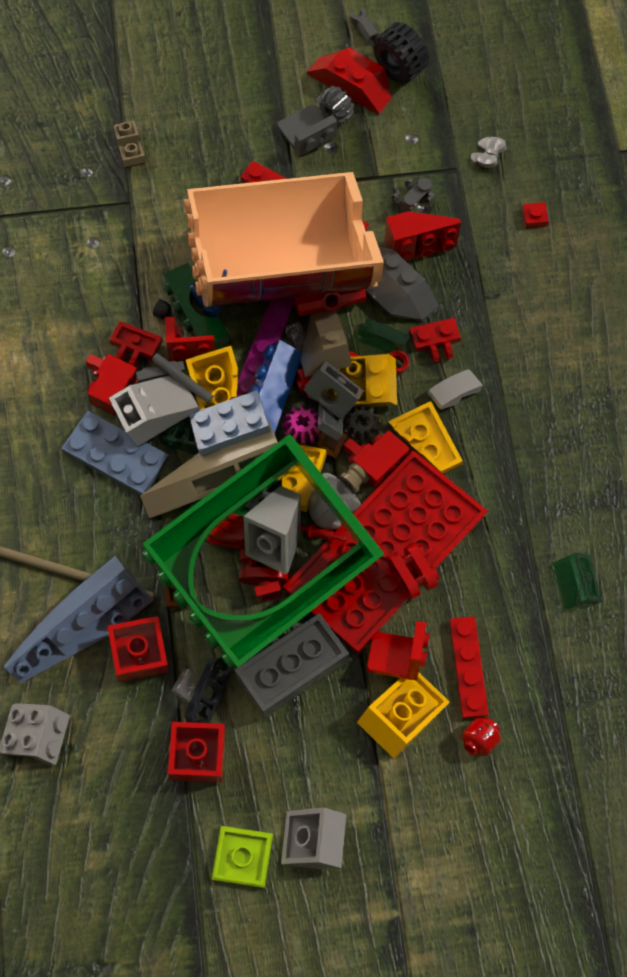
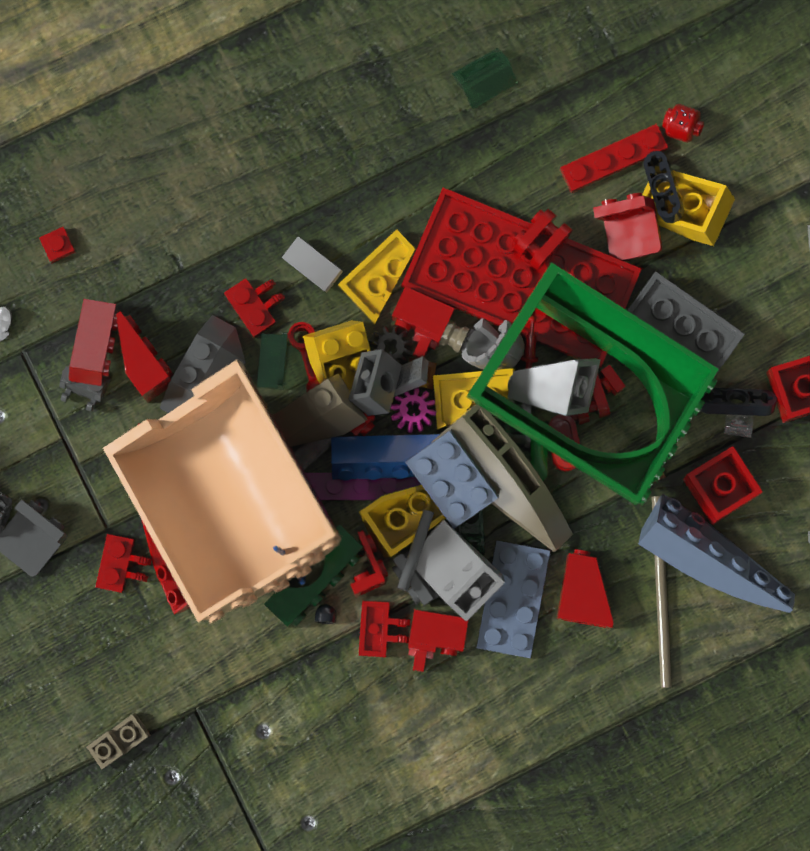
camera: 110 degrees left, 15 degrees up
none -> red brick [69,299,118,386]
none -> red slope [556,549,613,629]
none -> black beam [643,151,684,223]

